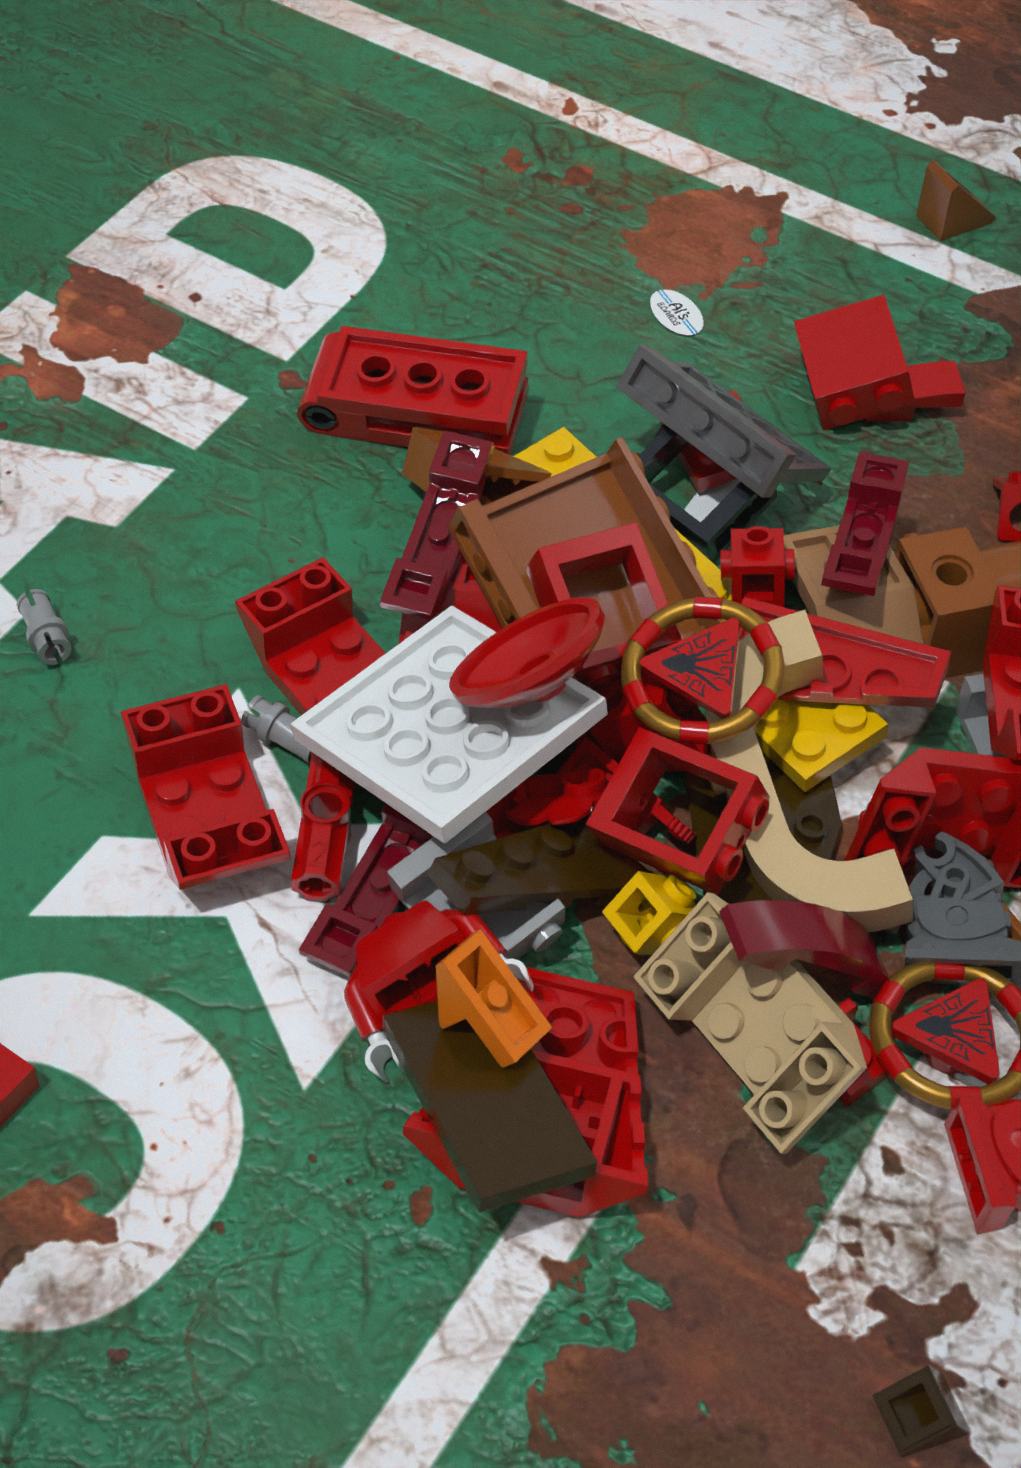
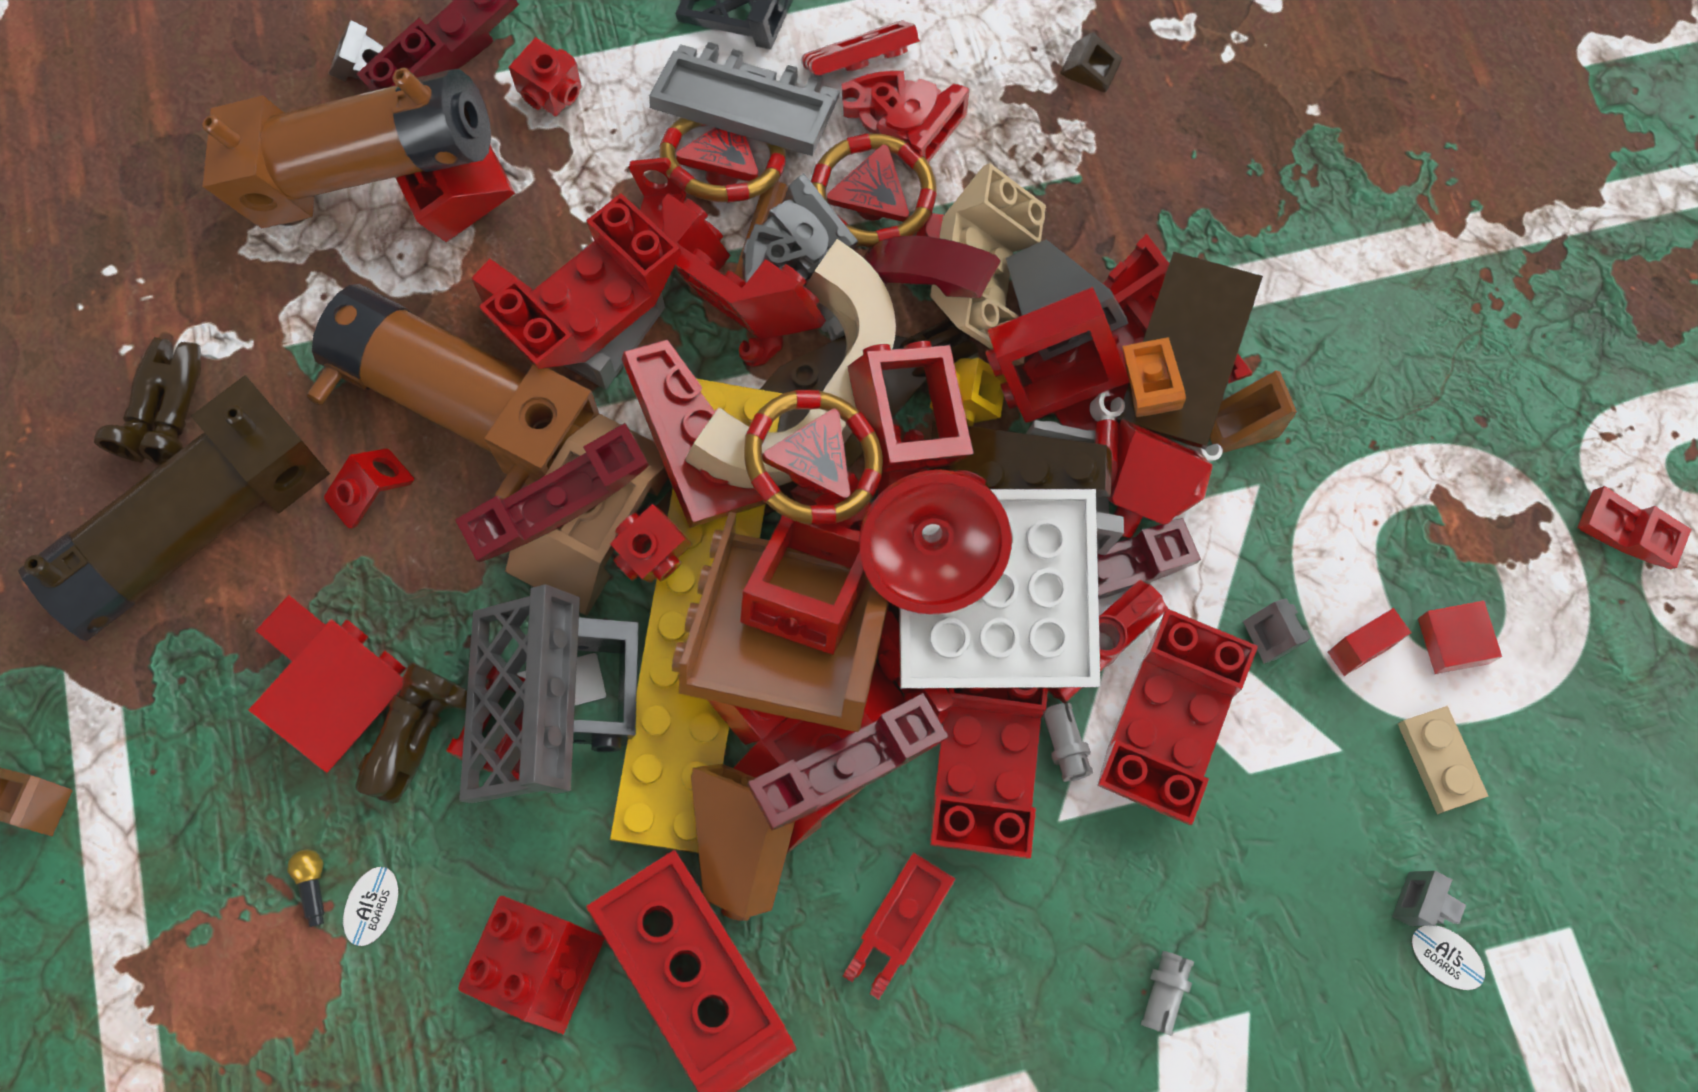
camera: 135 degrees left, 20 degrees up
none -> piece [287,849,325,927]
none -> dark brown piece [355,662,467,804]
none -> red bracket [458,896,605,1035]
none -> red hinge [843,852,956,1000]
none -> red window [985,287,1130,424]
none -> dark grey slope [1006,239,1128,361]
none -> dark orange slope [1210,370,1297,453]
none -> flat silver tile [1243,598,1311,663]
none -> red piece [1327,608,1411,676]

